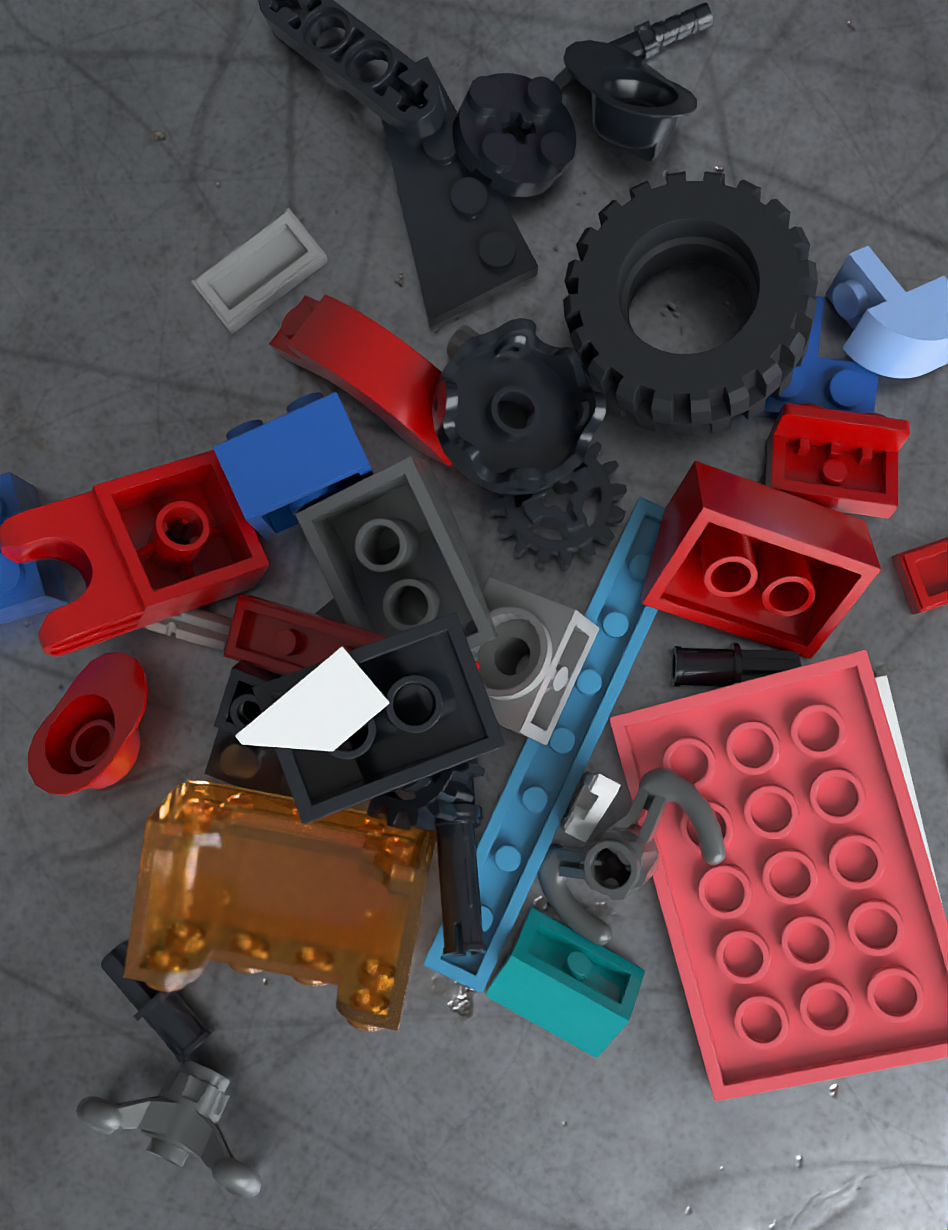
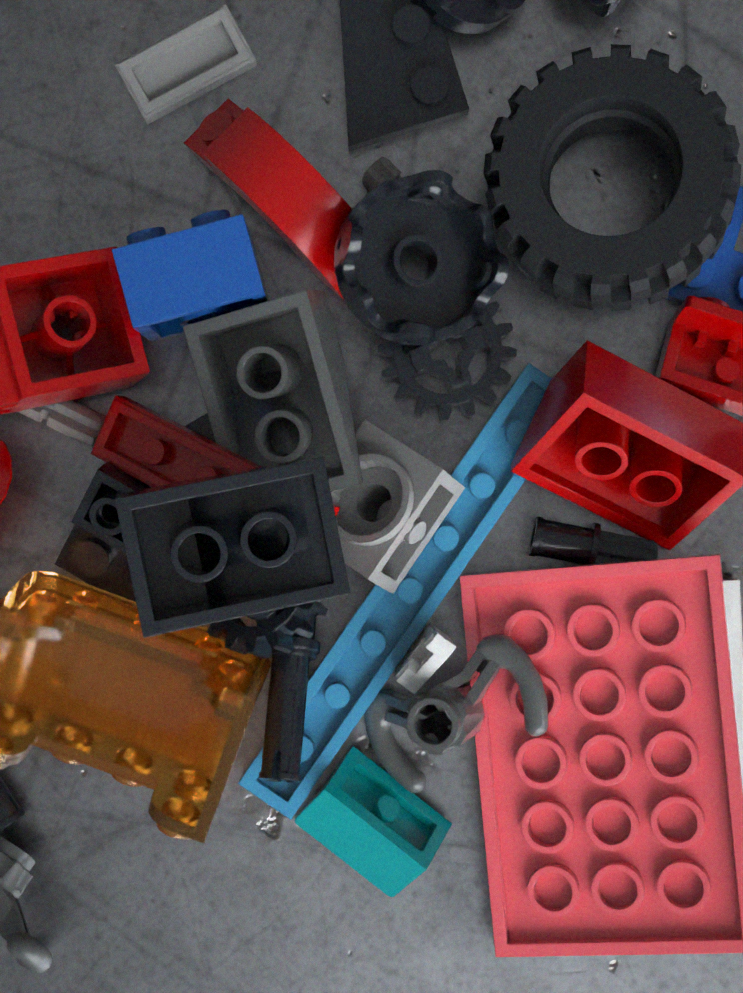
camera: 10 degrees right, 5 degrees up
white tile [235,647,389,751] -> none

